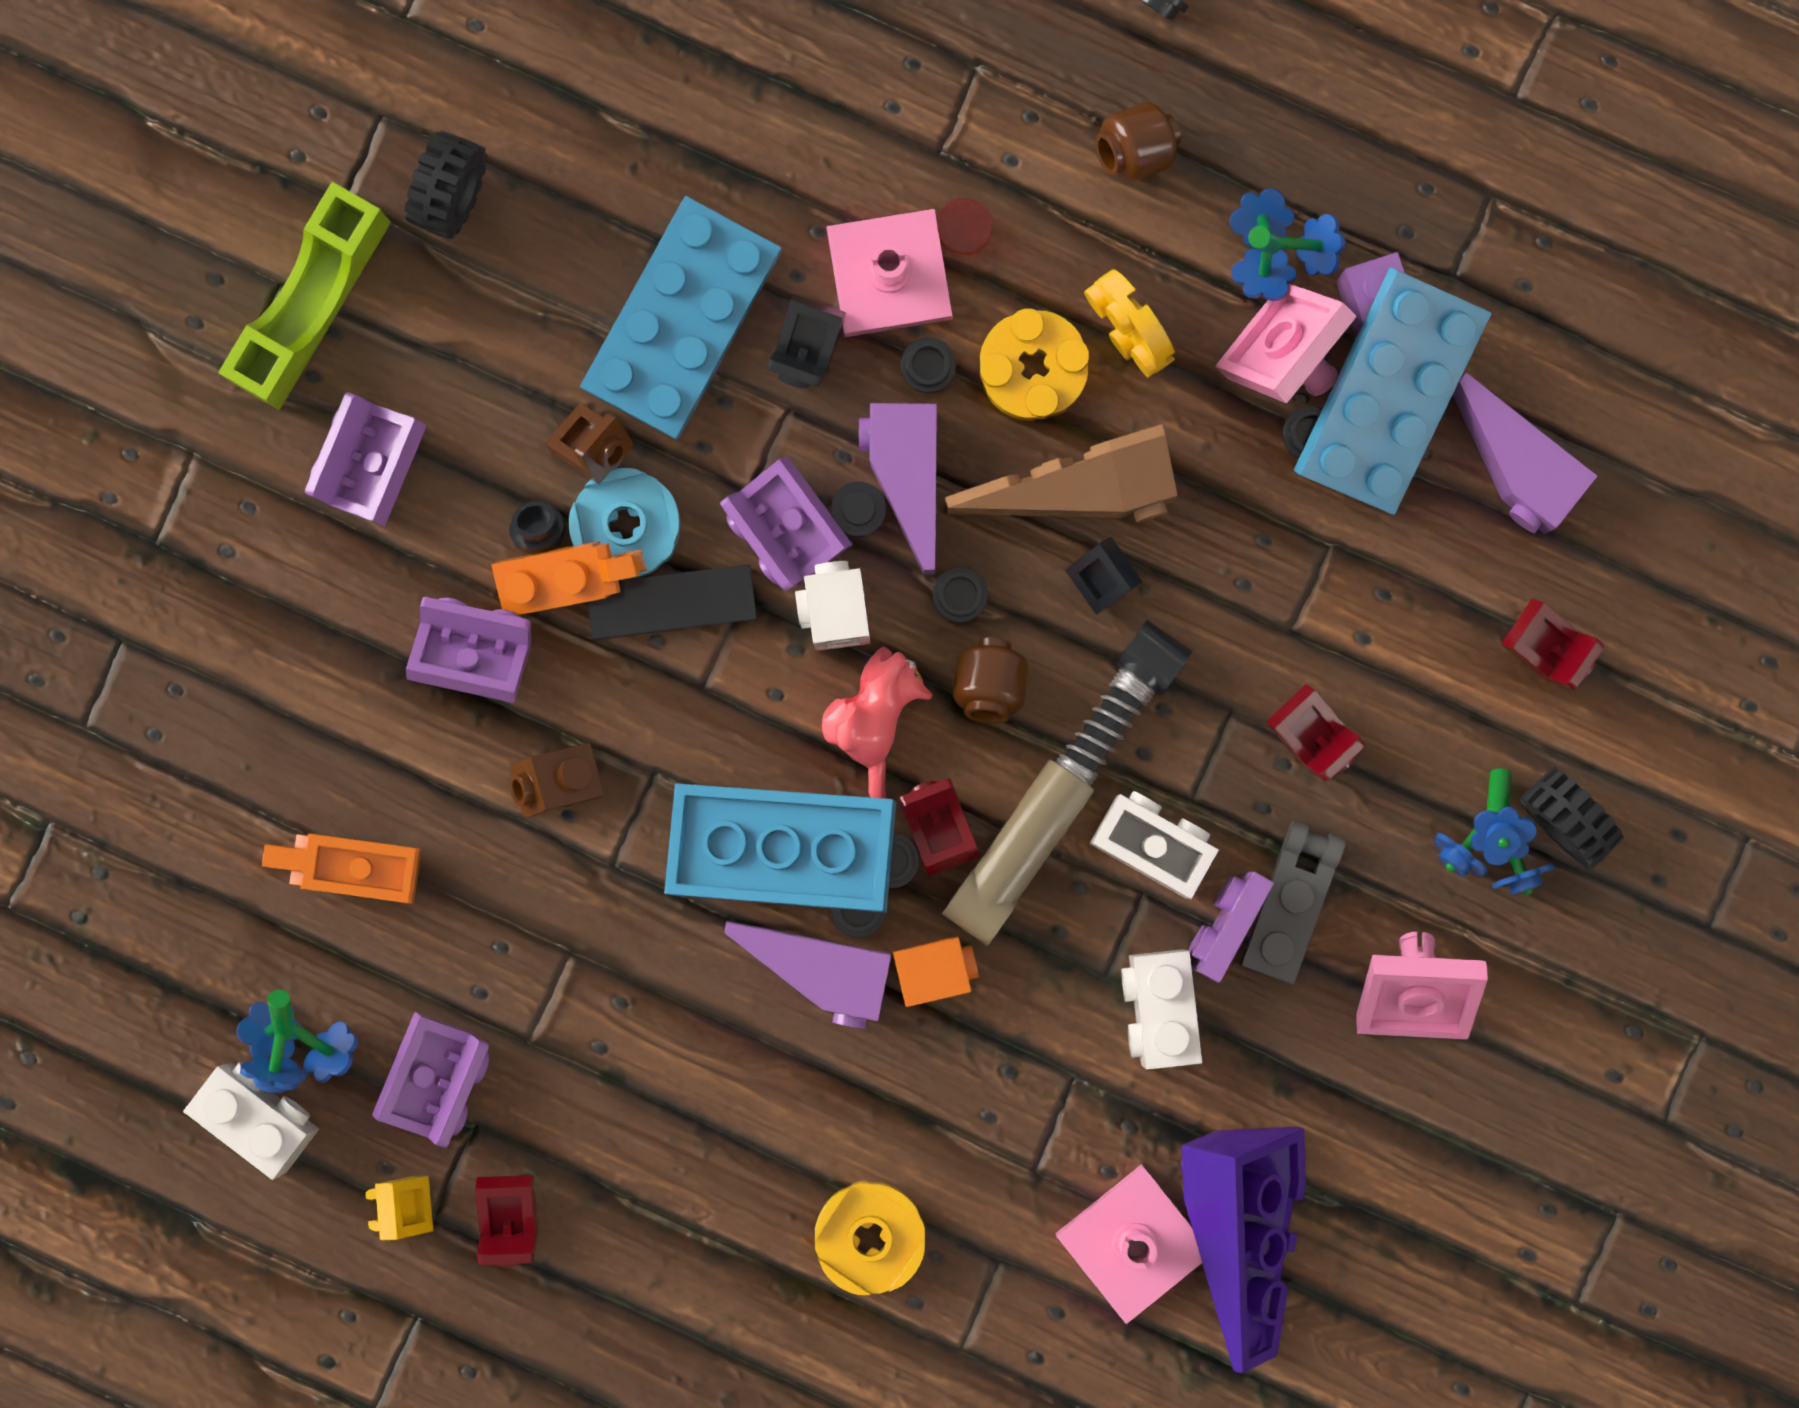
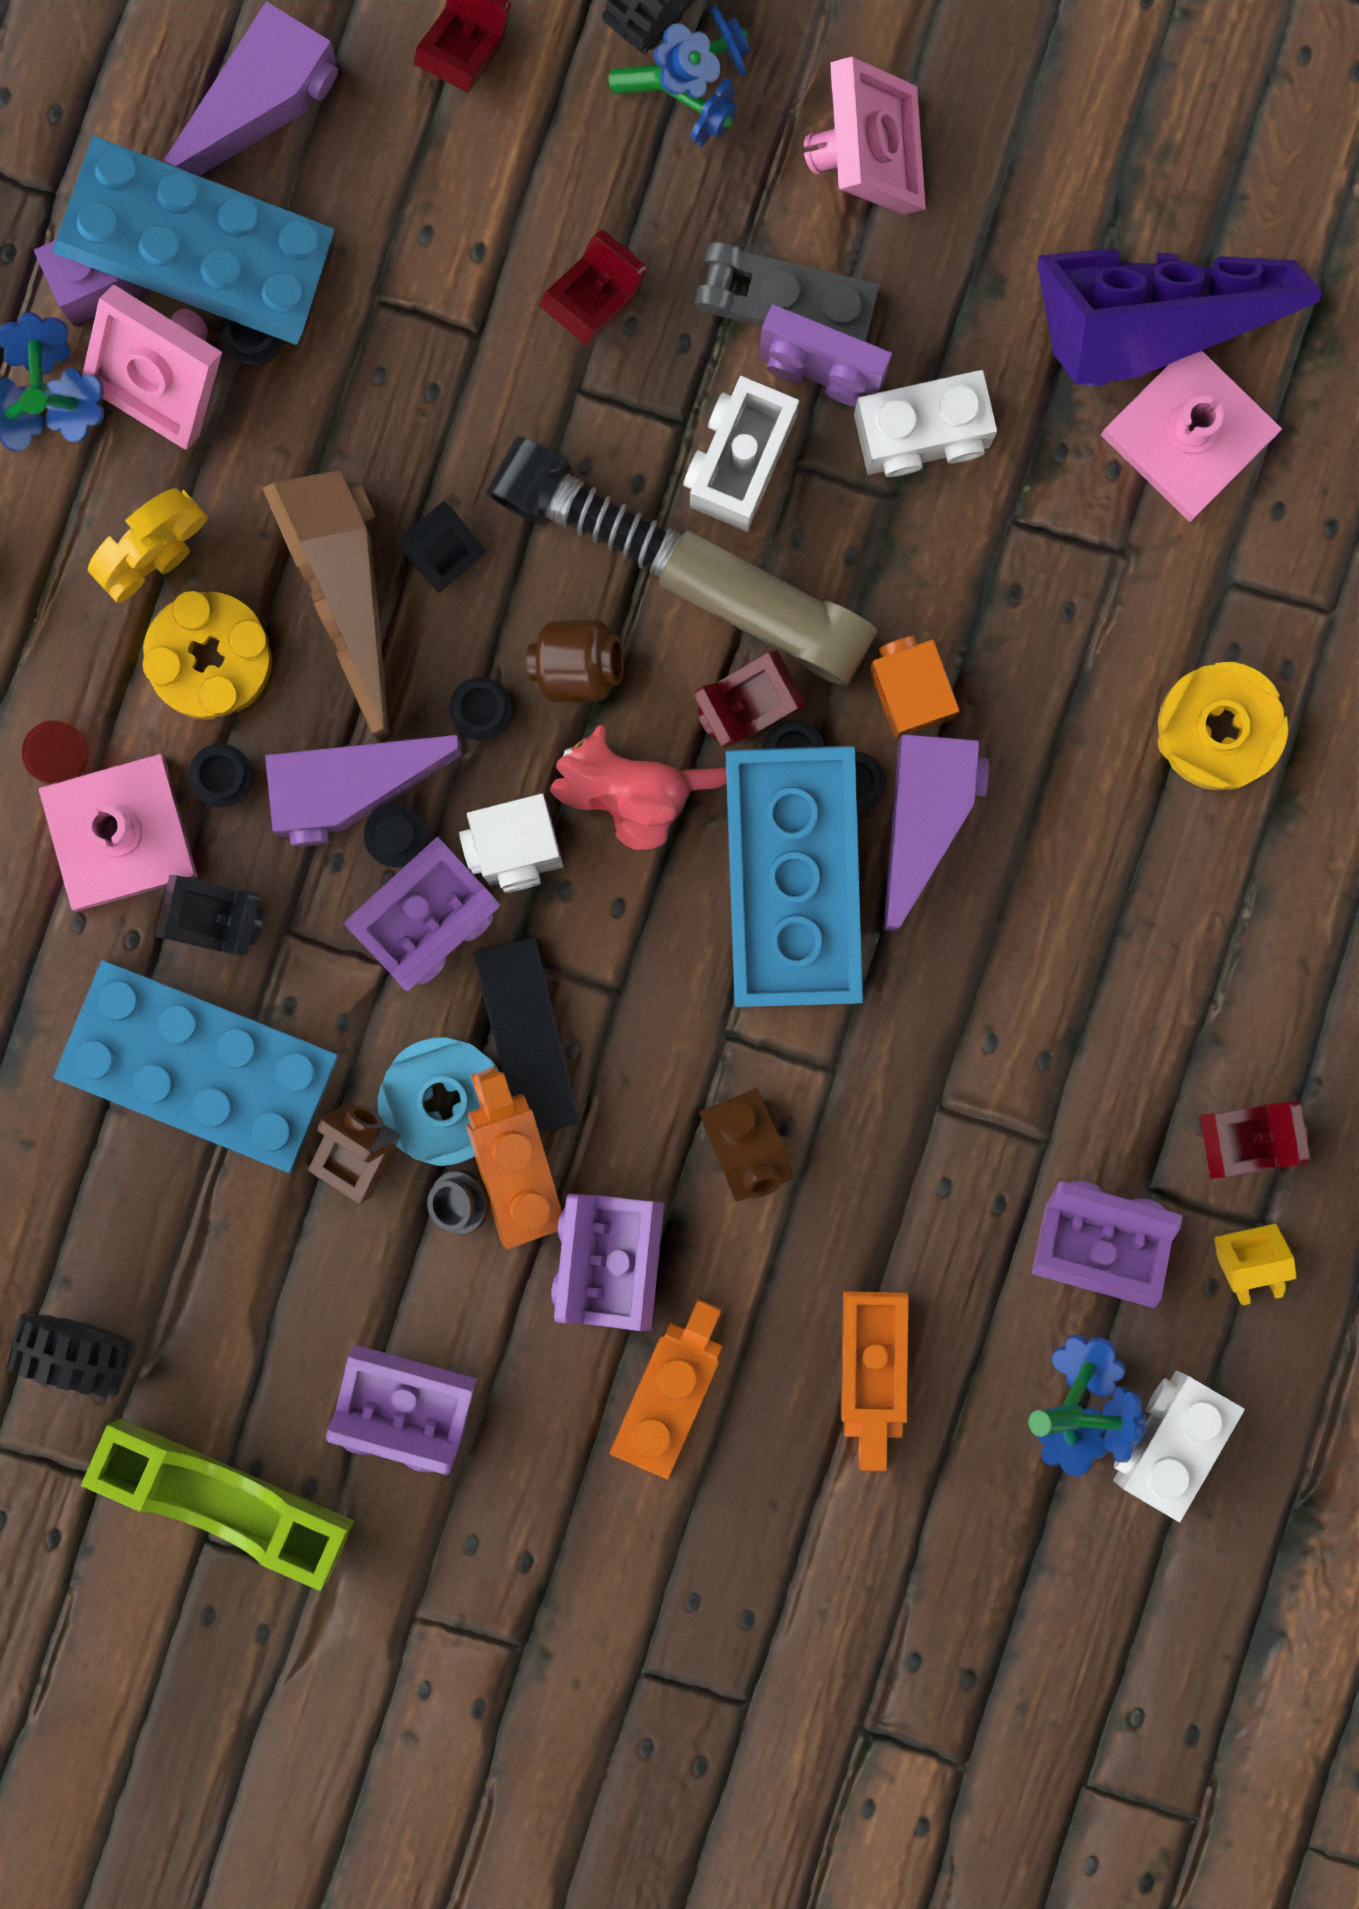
camera: 100 degrees left, 0 degrees up
none -> orange hinge [609,1298,723,1480]

